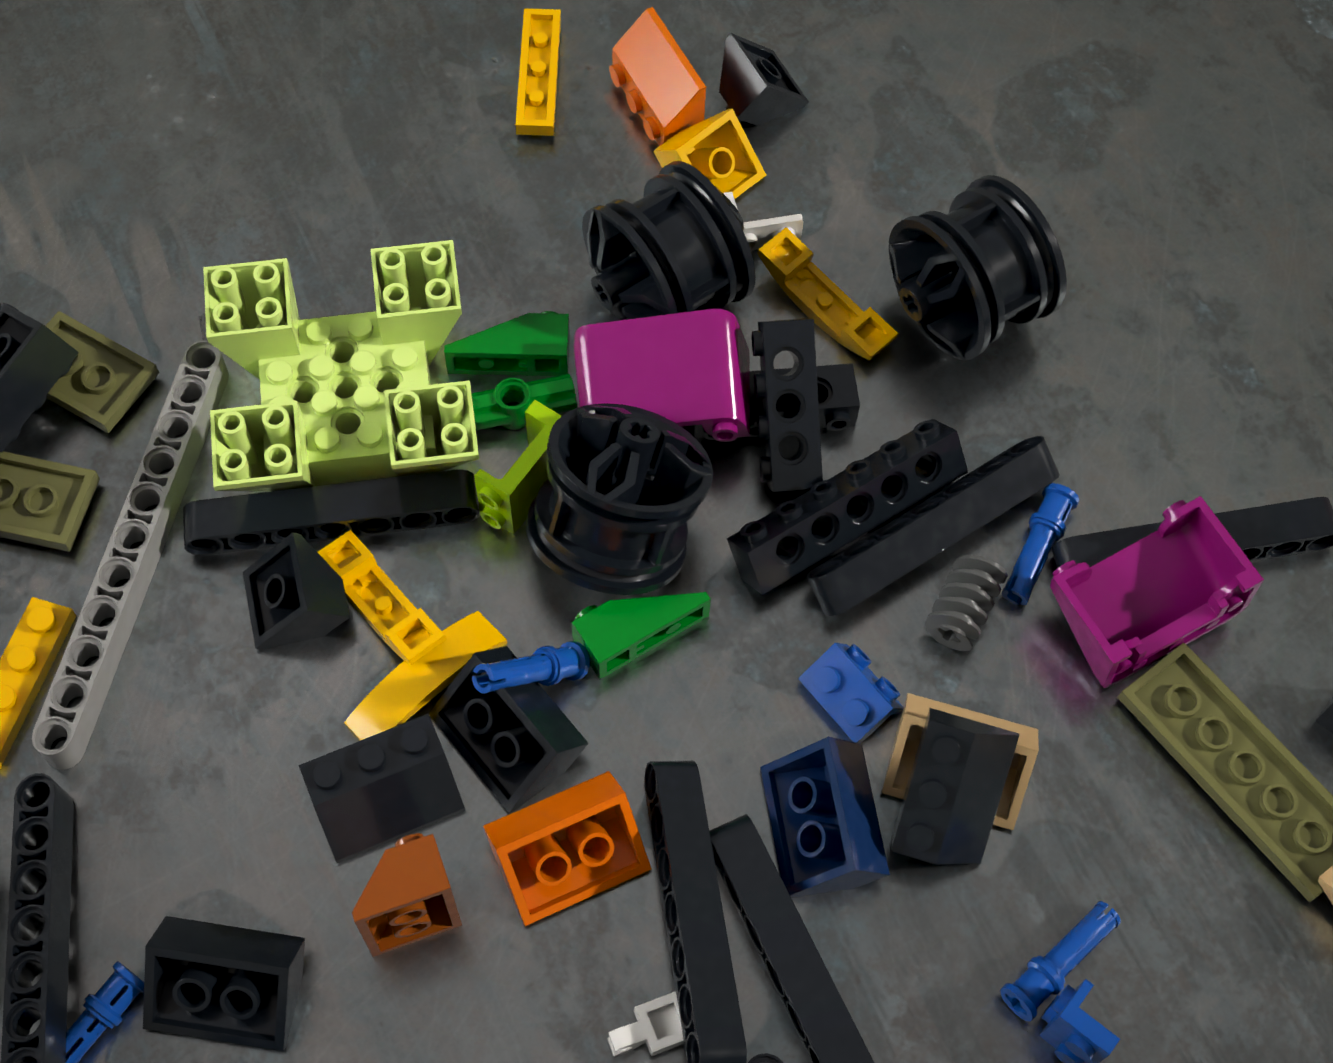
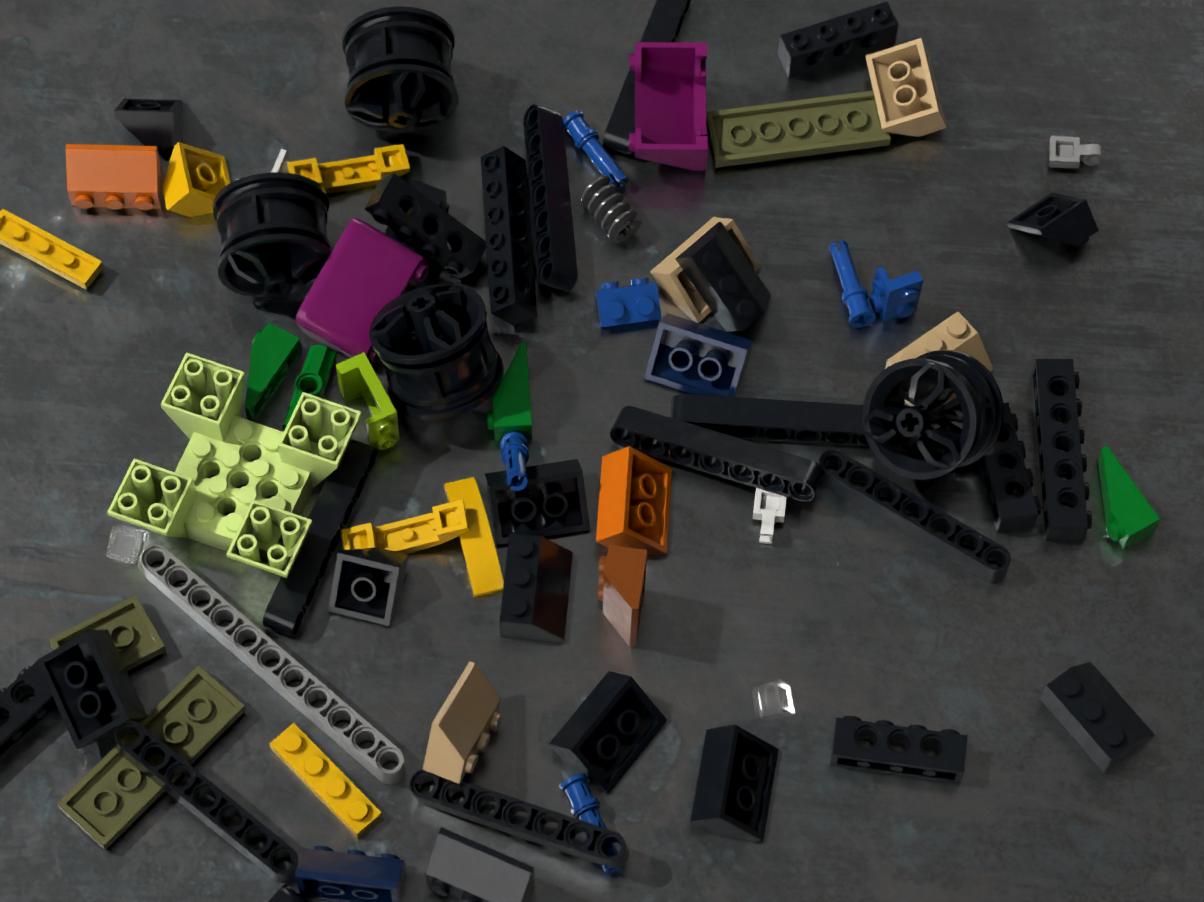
camera: 60 degrees left, 0 degrees up
none -> tan slope [423,661,502,784]

